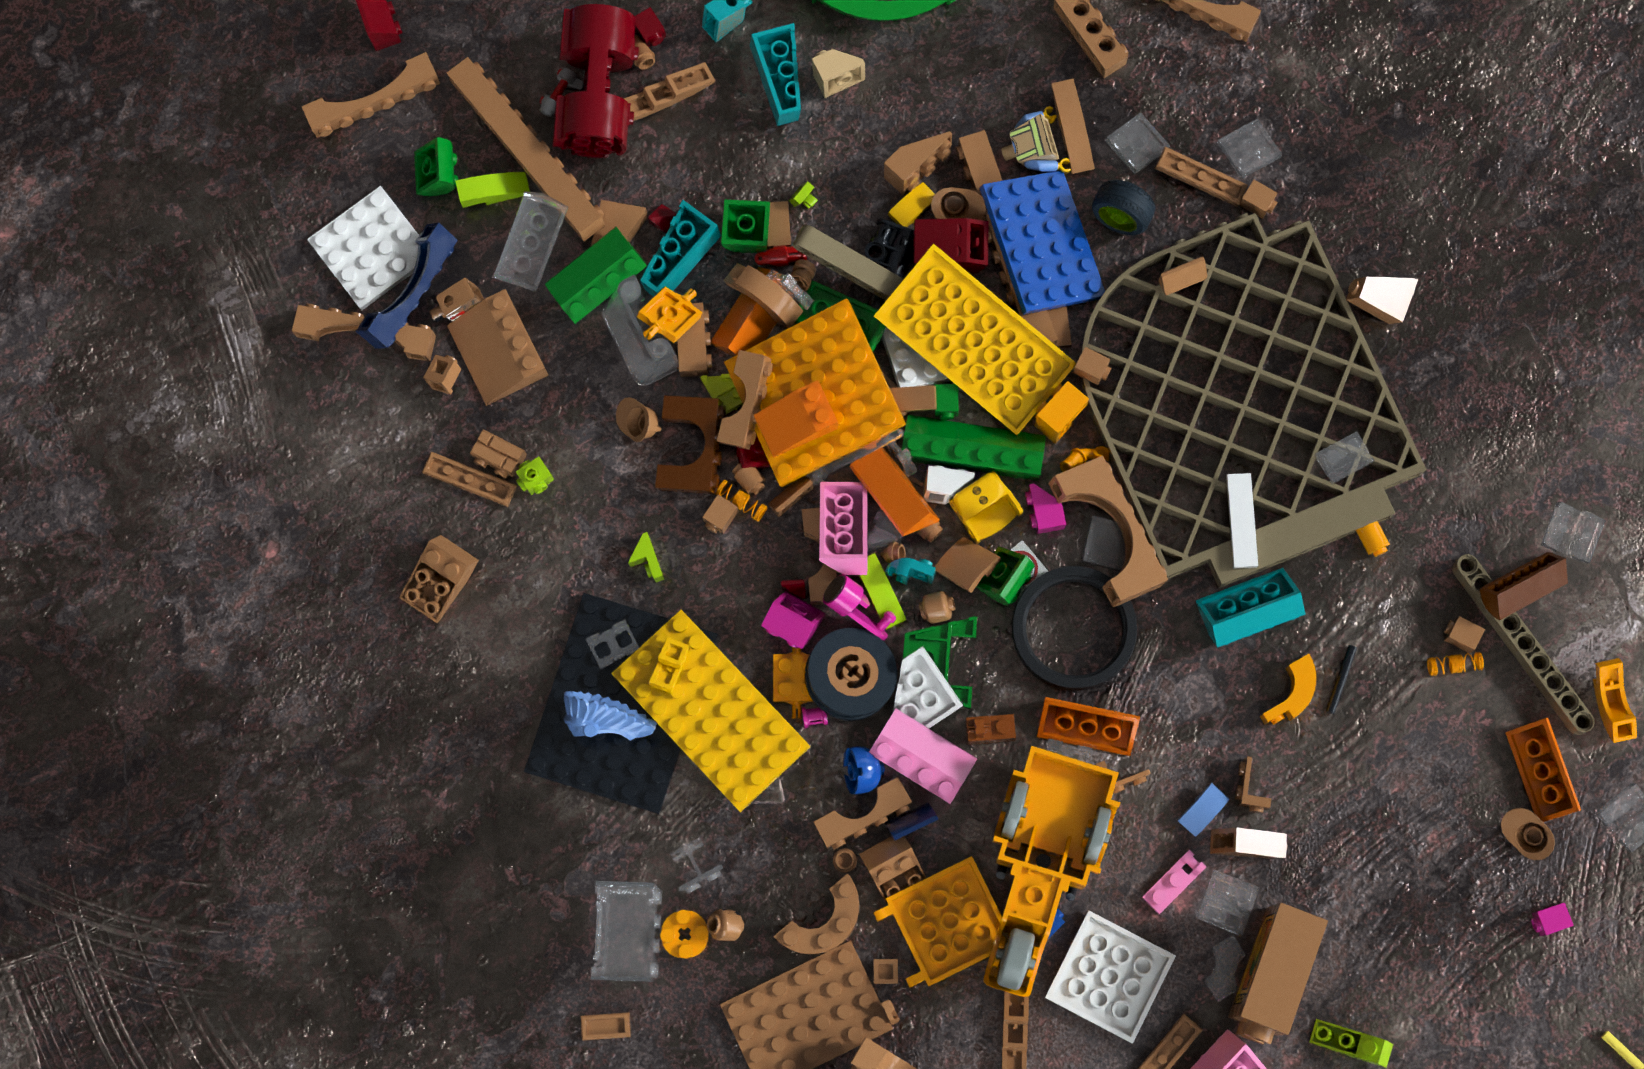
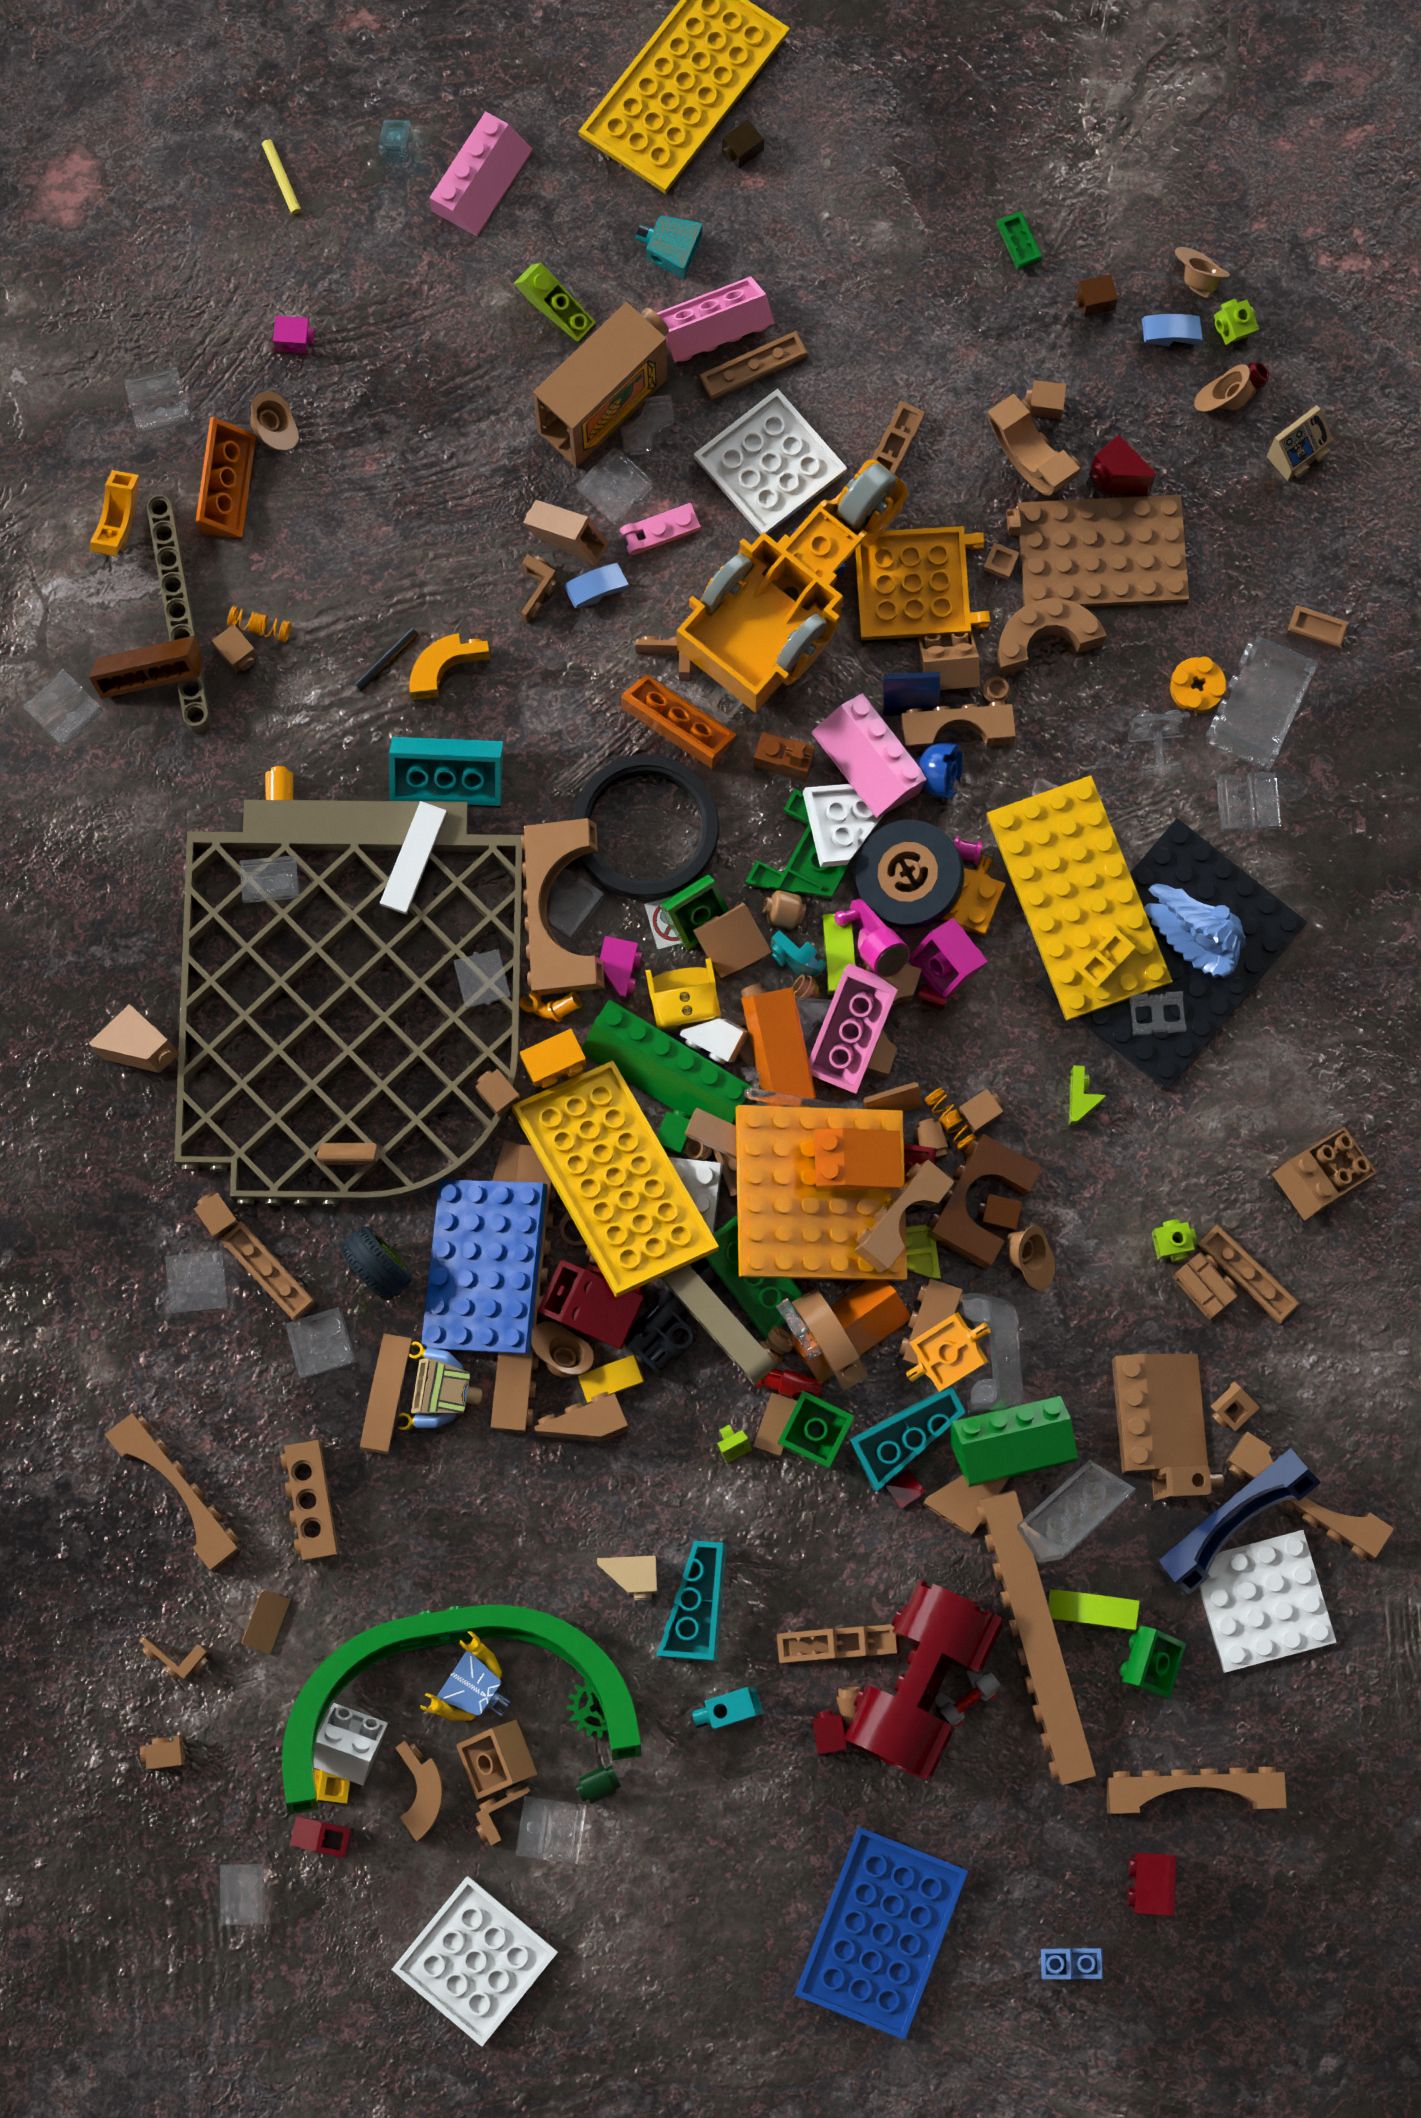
camera: 165 degrees left, 0 degrees up
medium nougat head [707,909,744,941] -> none
none -> clear piece [453,949,511,1008]
none -> reddish brown brick [977,1194,1022,1233]
none -> clear slope [1216,772,1281,831]

